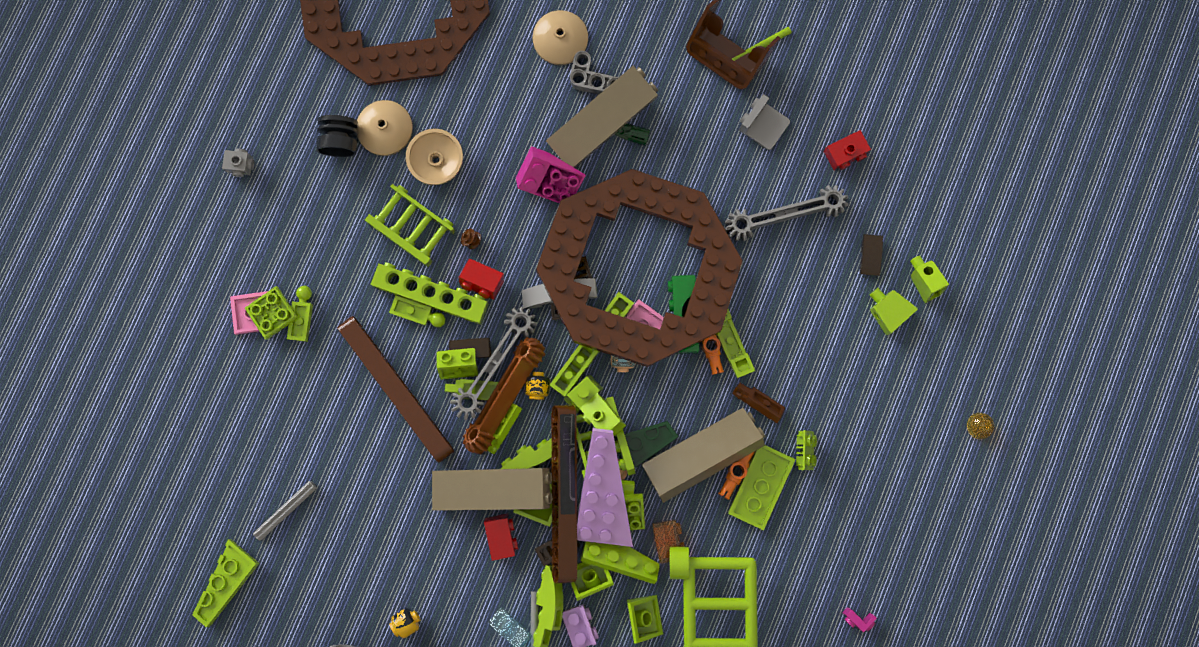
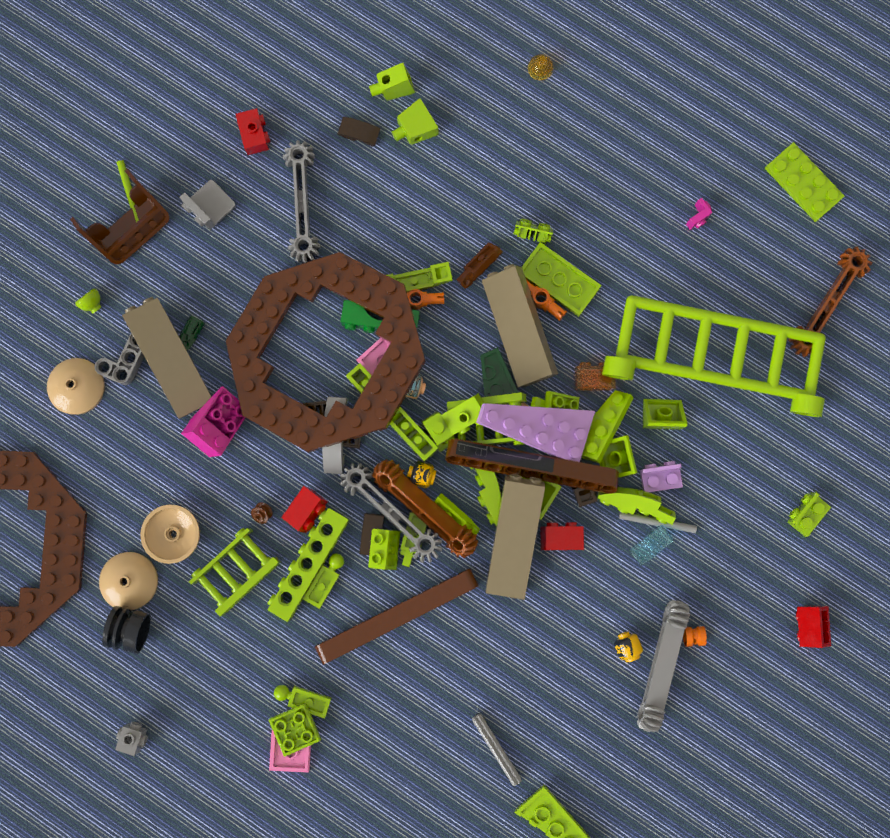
camera: 75 degrees left, 0 degrees up
none -> lime brick [75,288,101,314]

